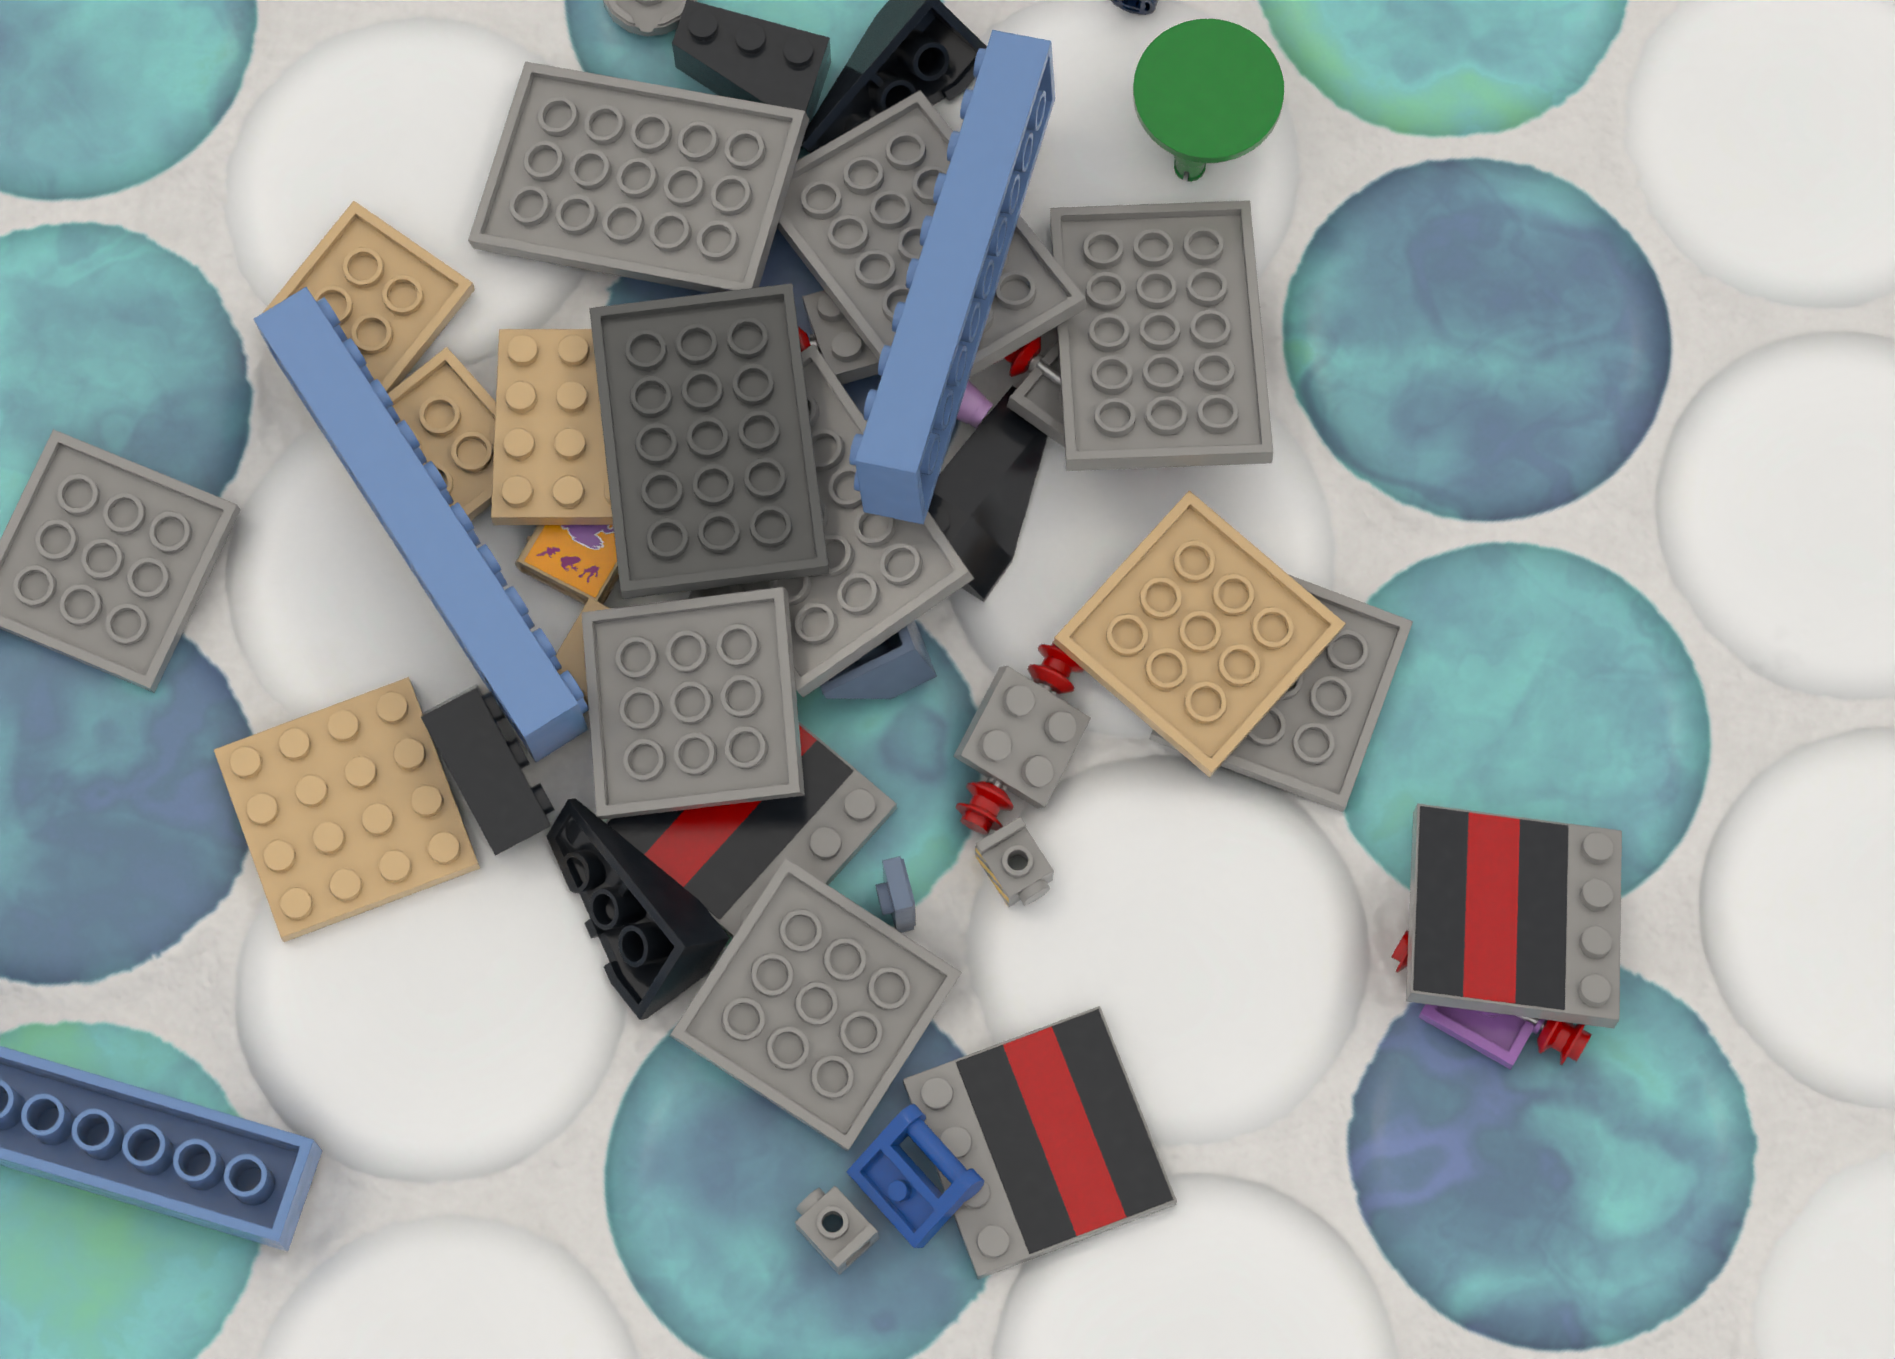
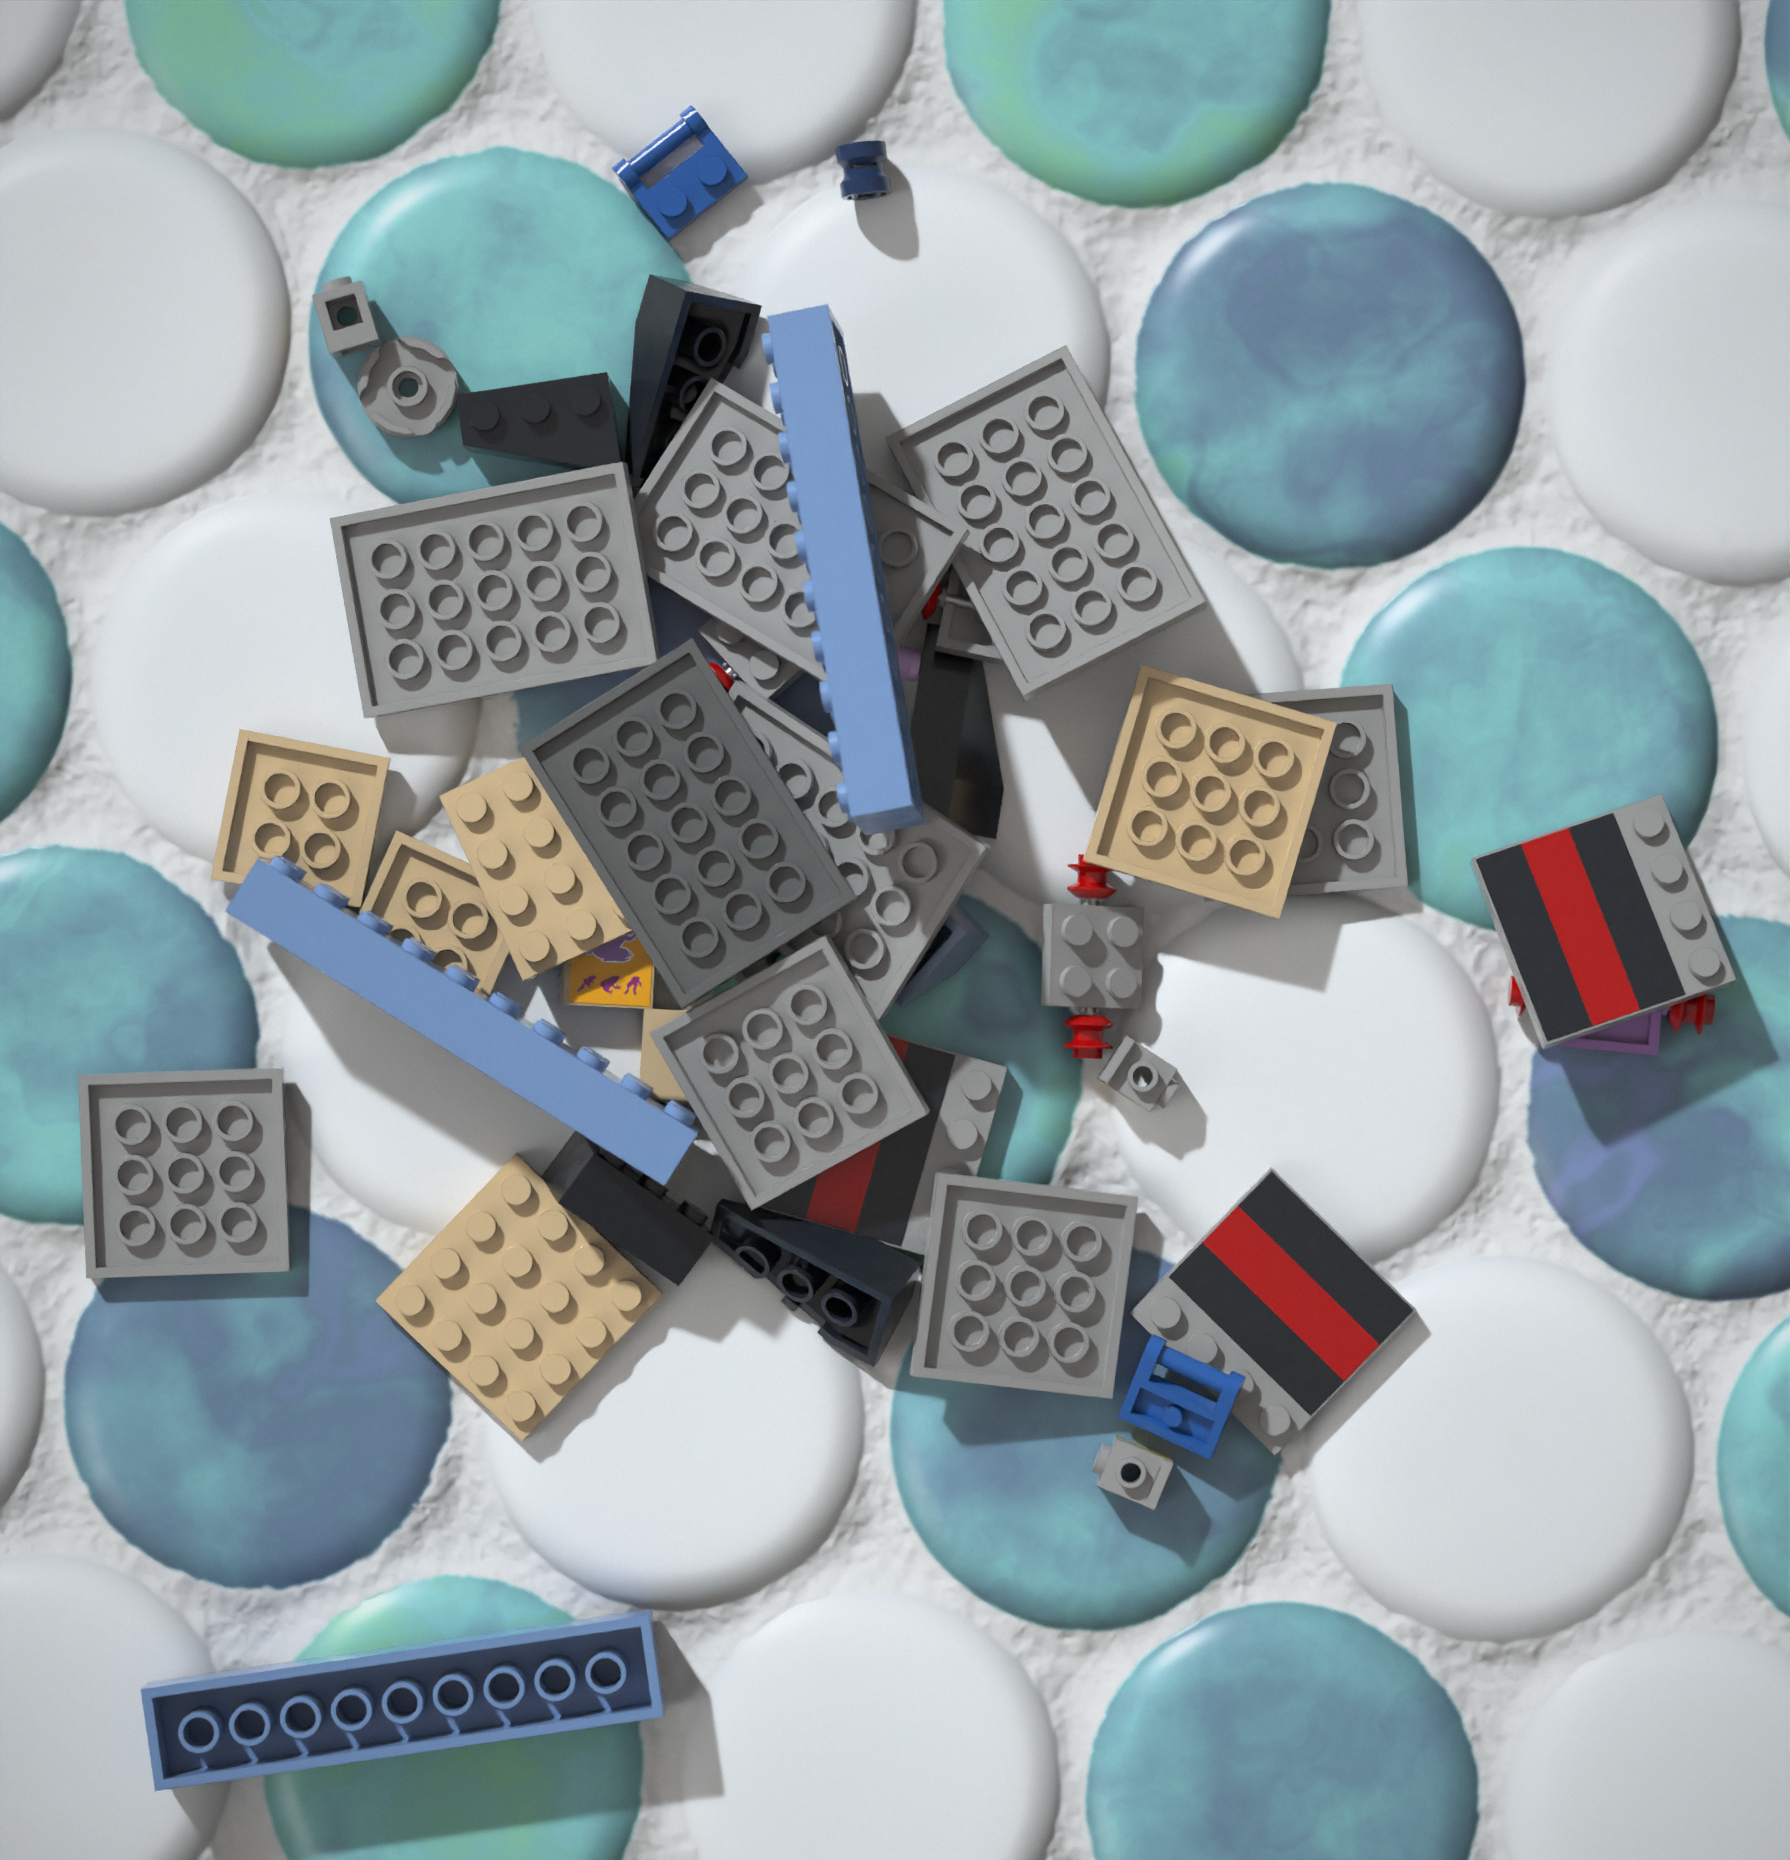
camera: 20 degrees left, 15 degrees up
sand blue plate [875,856,916,933] -> none
green piece [1133,19,1284,182] -> none

